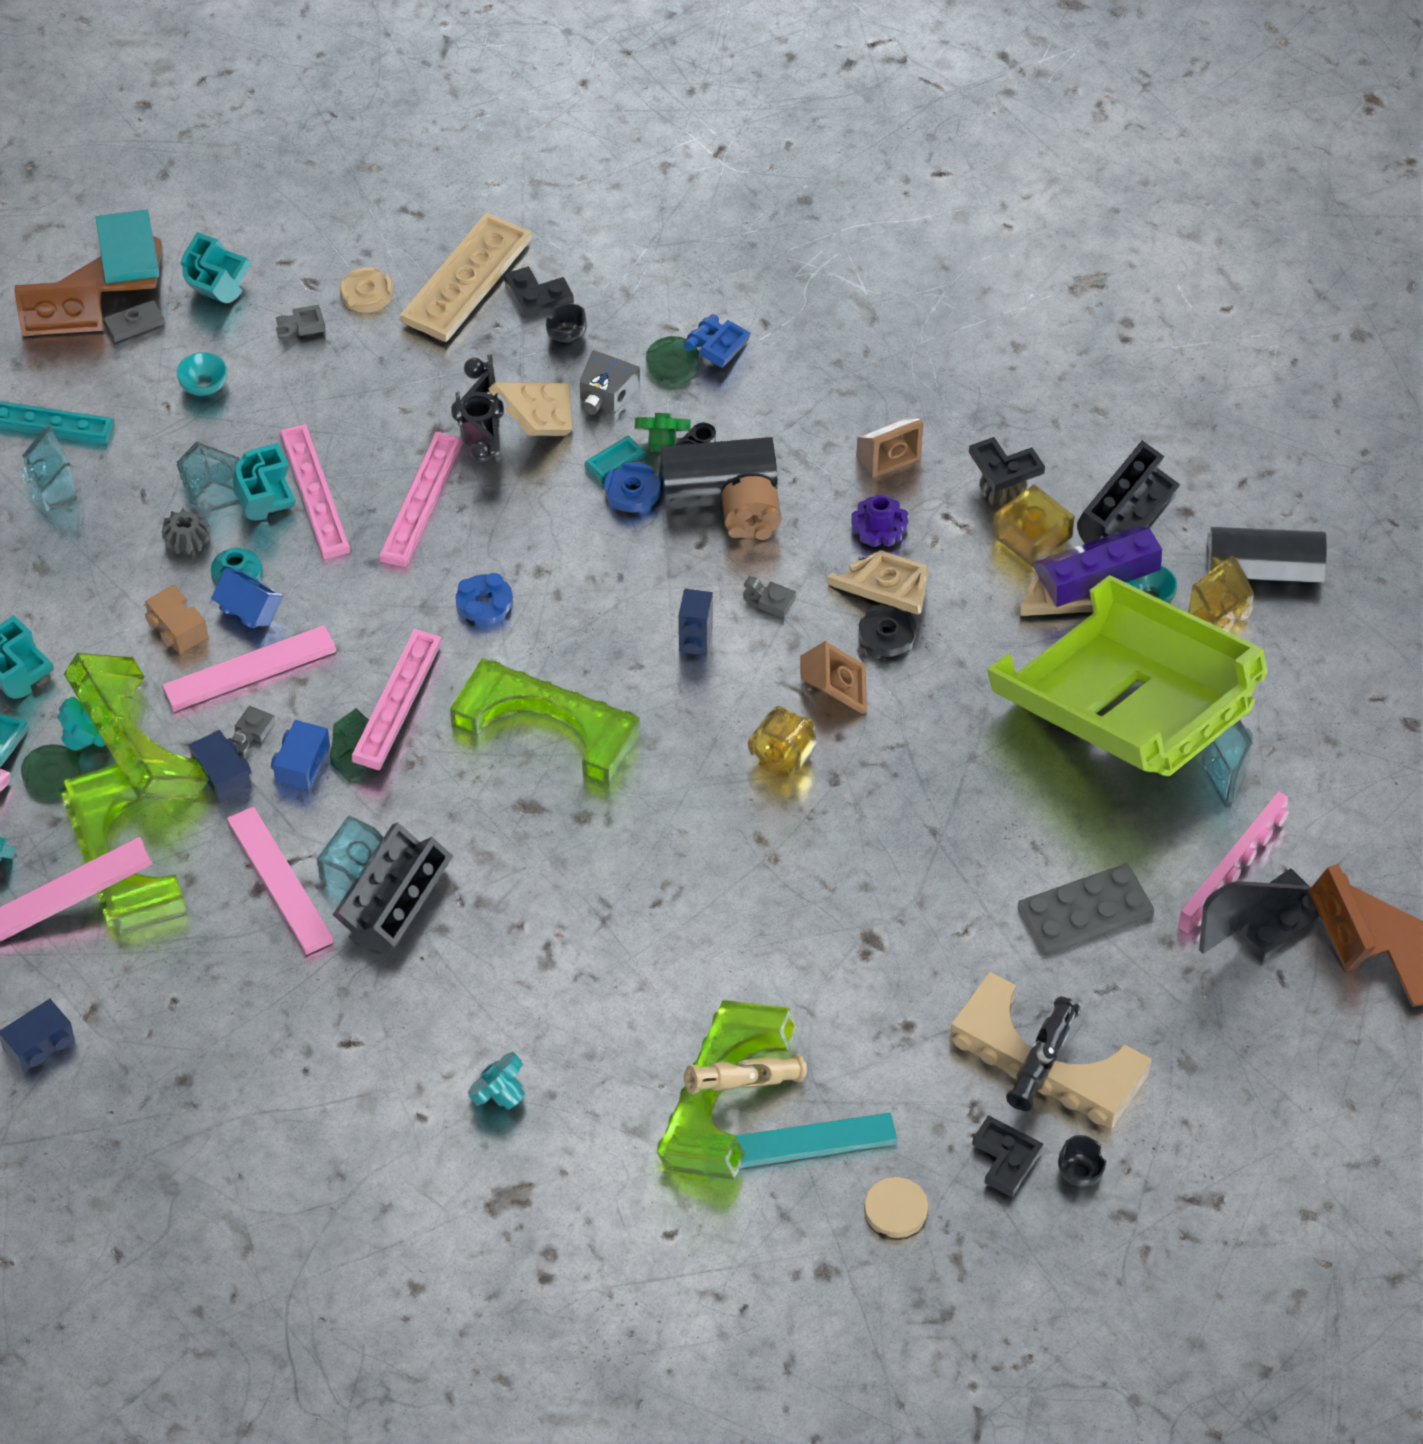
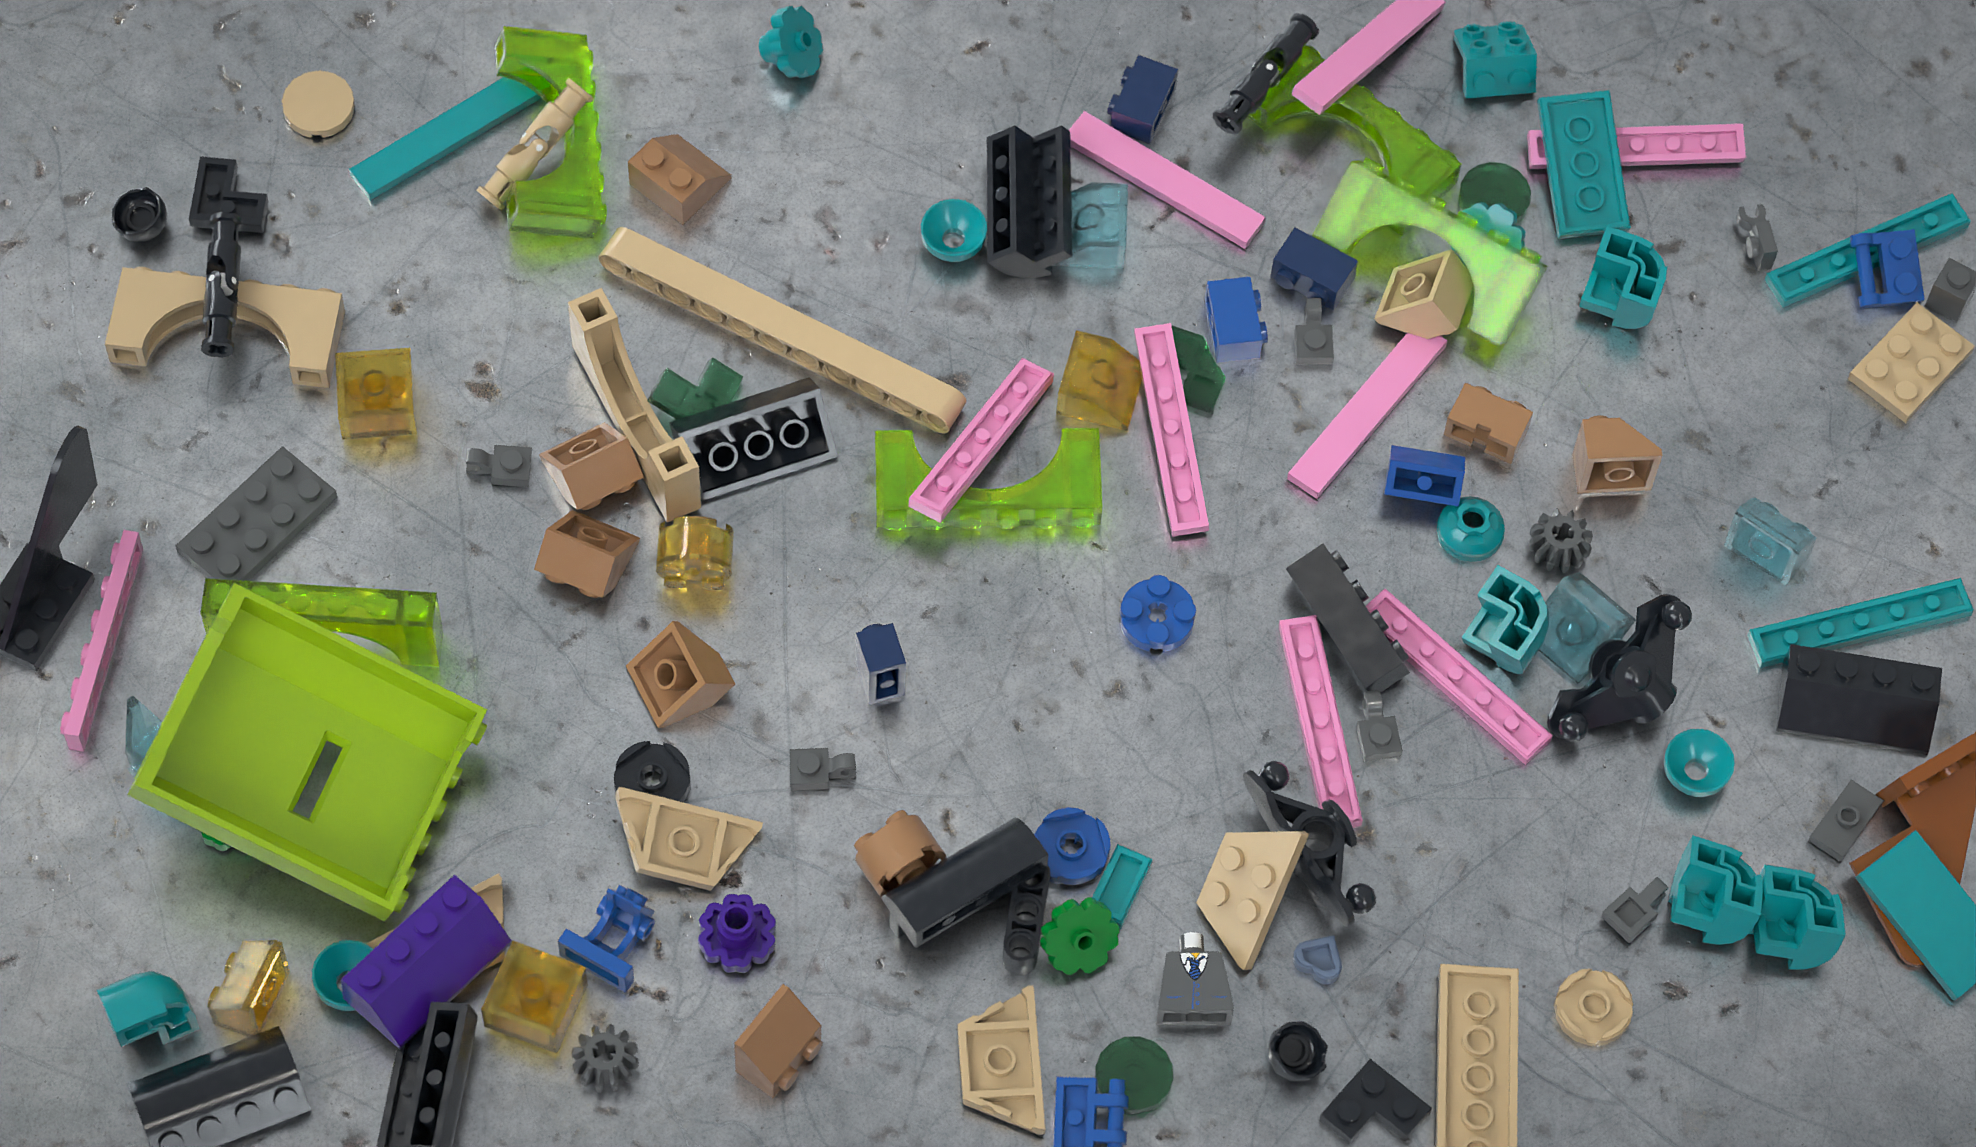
camera: 150 degrees right, 10 degrees up
black plate [969,437,1045,492] -> none
none -> teal brick [96,971,200,1047]
none -> clear neon green arch [200,578,443,667]
none -> clear yellow brick [335,348,417,440]
none -> dark grey plate [466,445,532,487]
none -> medium nougat slope [534,510,640,598]
none -> medium nougat slope [539,422,644,510]
none -> blue tile [558,885,655,993]
none -> tan arch [568,288,701,523]
none -> tan beam [598,227,967,434]
none -> medium nougat slope [628,134,732,225]
none -> clear green tile [647,357,743,420]
none -> black slope [669,377,838,501]
none -> bright pink tile [908,358,1054,523]
none -> teal piece [921,199,987,262]
none -> tan wing [957,985,1045,1135]
none -> clear yellow slope [1056,330,1143,431]
none -> dark blue brick [1107,55,1178,144]
none -> black piece [1212,13,1319,135]
none -> black brick [1286,543,1410,692]
none -> sand blue tile [1293,935,1342,984]
none -> dark grey plate [1356,690,1403,762]
none -> tan slope [1374,249,1476,339]
none -> black piece [1547,594,1692,742]
none -> medium nougat slope [1572,415,1663,494]
none -> teal brick [1668,835,1764,945]
none -> black slope [1776,644,1942,755]

